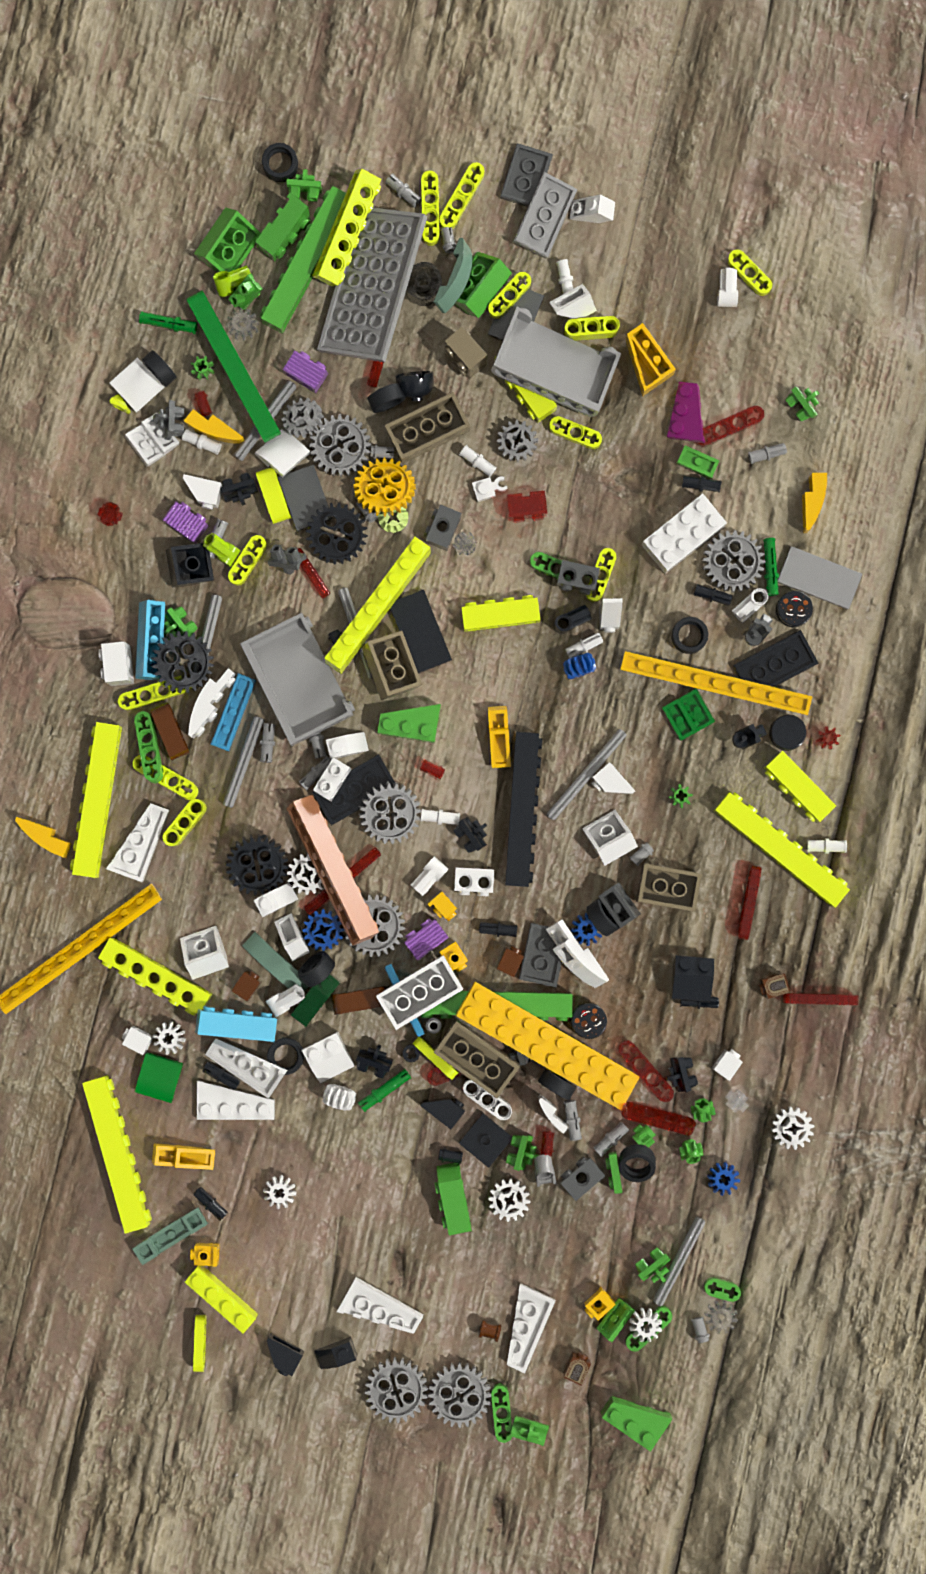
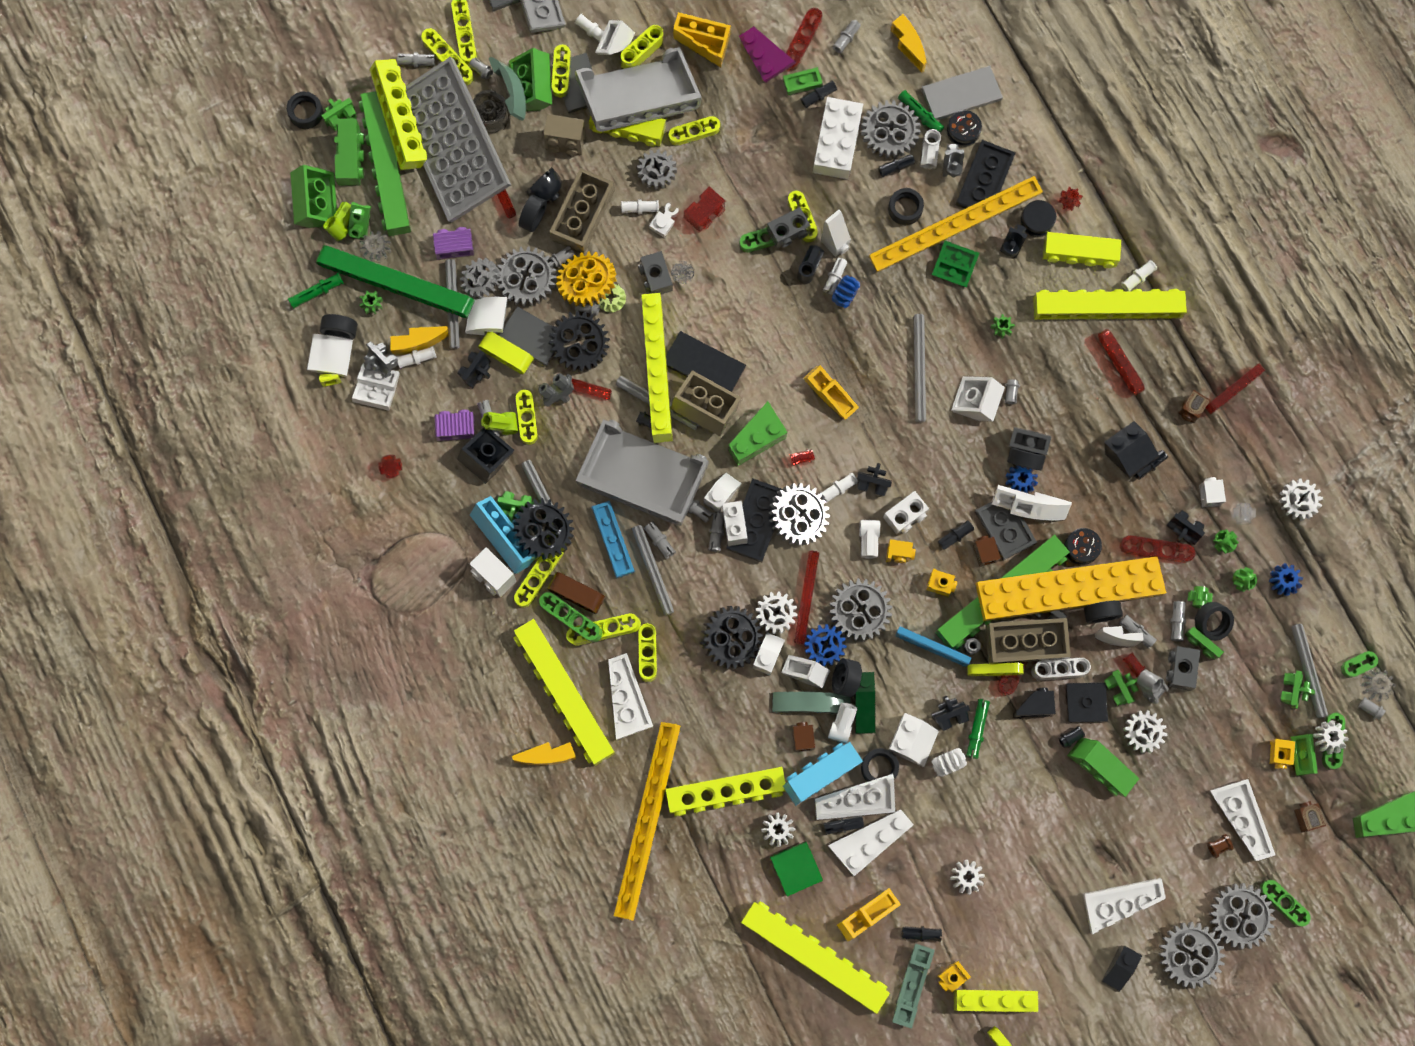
camera: 45 degrees left, 10 degrees down
white brick [122,1026,153,1055] -> none
white slope [180,926,229,980] -> none
white slope [183,474,222,510] -> none
white slope [188,668,236,739] -> none
clear red pin [194,391,213,417] -> none
black slope [267,1333,304,1376] -> none
brick [286,795,379,946] -> none
reddish brown beam [331,986,386,1015] -> none
white brick [376,955,463,1030] -> none
black bush [403,1044,420,1062] -> none
medium lavender brick [404,918,449,960] -> none
neon yellow brick [462,595,540,632] -> none
black brick [505,732,542,887] -> none
bright green hips [510,1416,549,1446] -> none
white slope [591,762,635,794] -> none
clear red beam [621,1102,696,1135] -> none
dark tan brick [636,864,702,912] -> none

